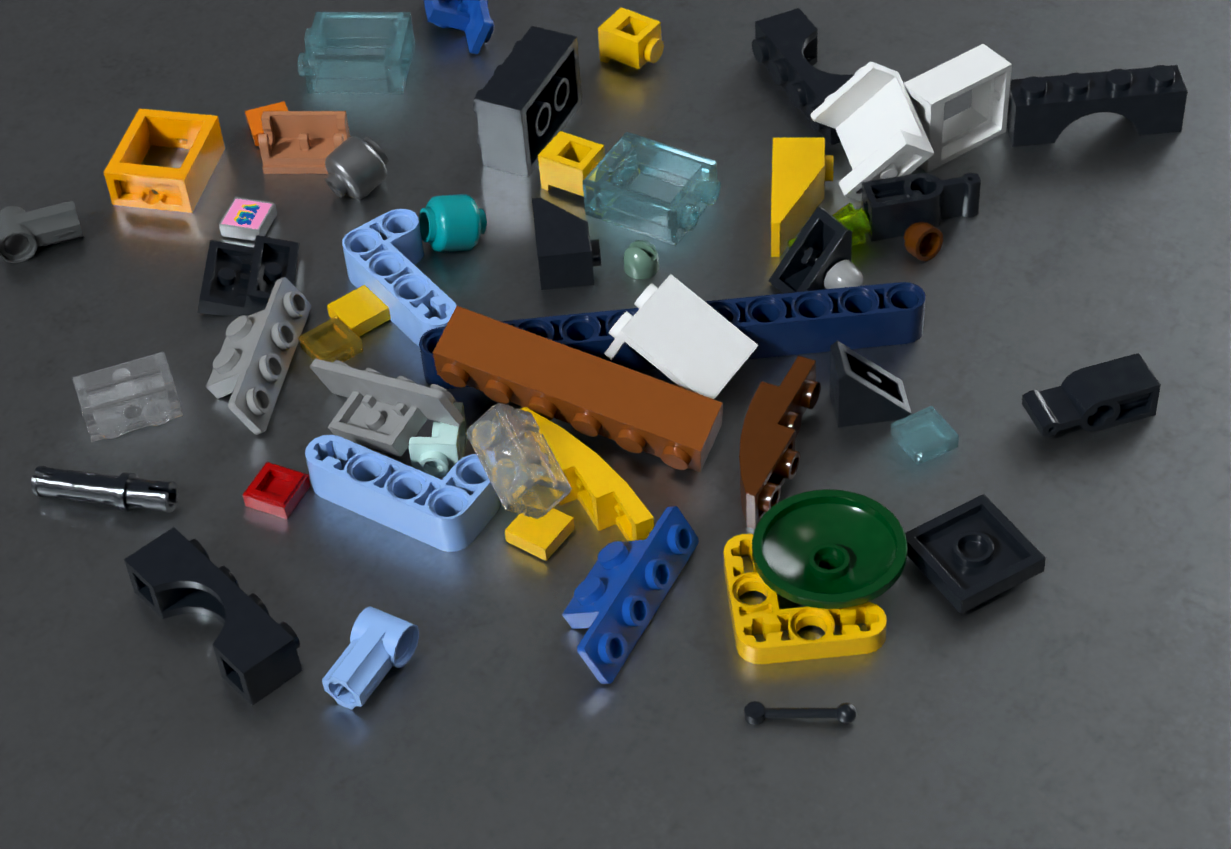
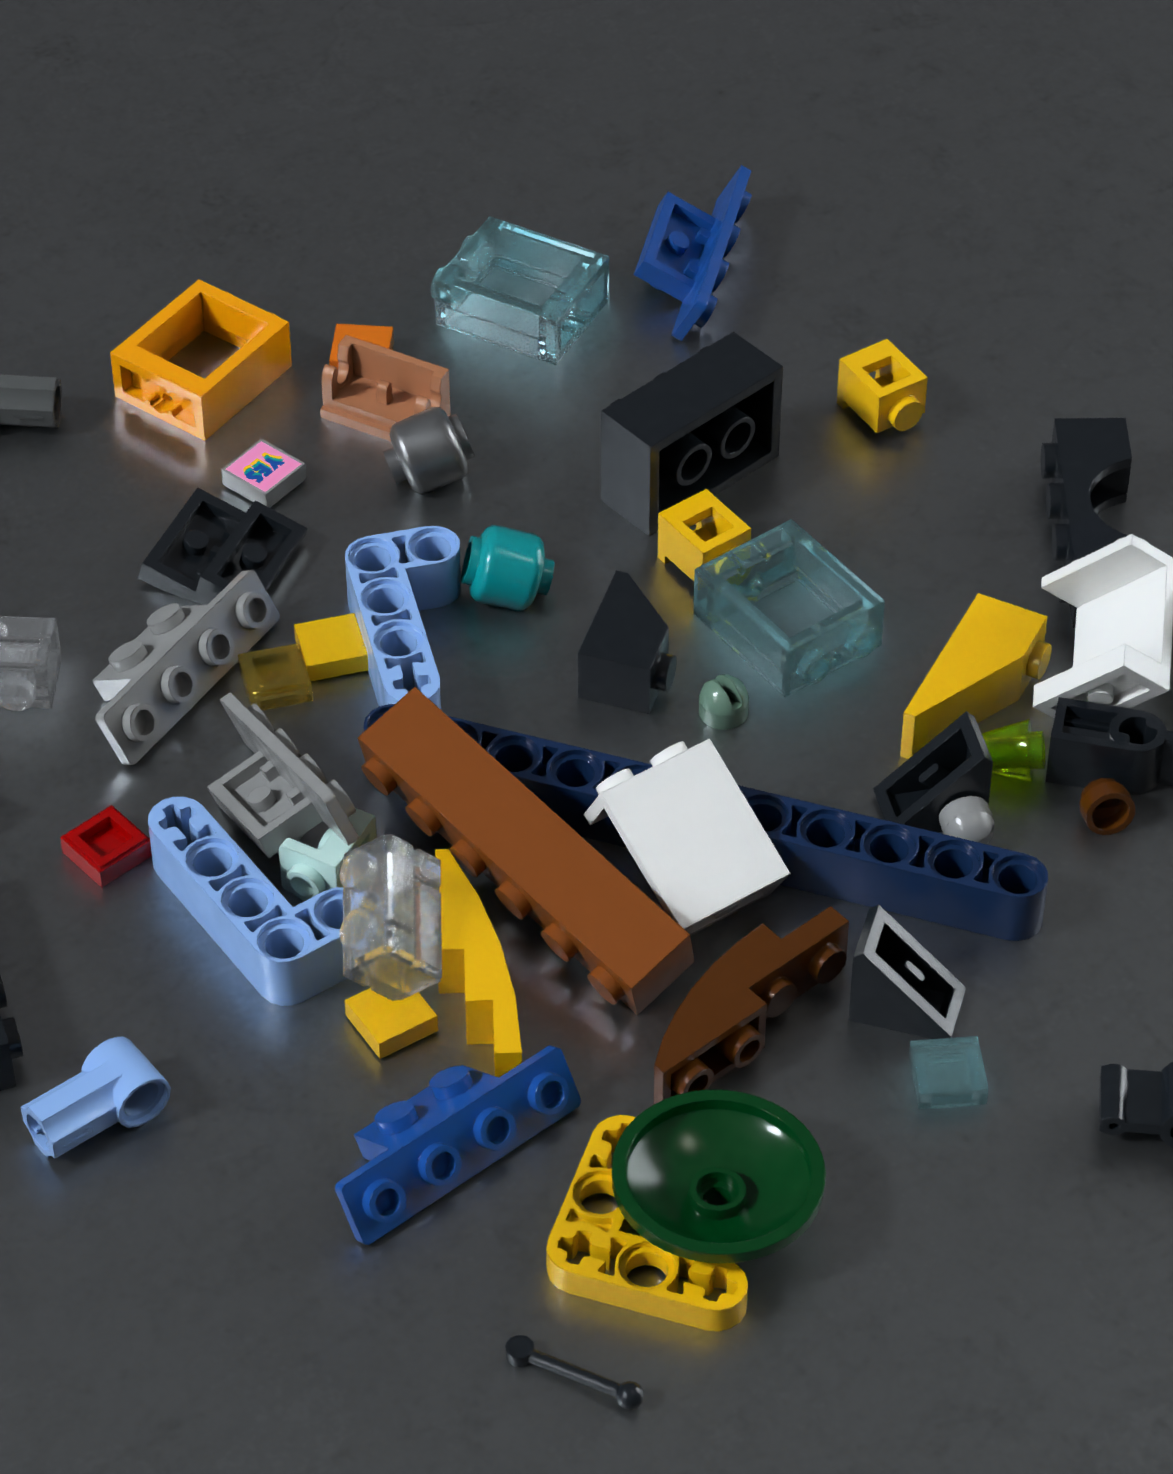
camera: 20 degrees right, 0 degrees up
black plate [905,494,1046,614] -> none

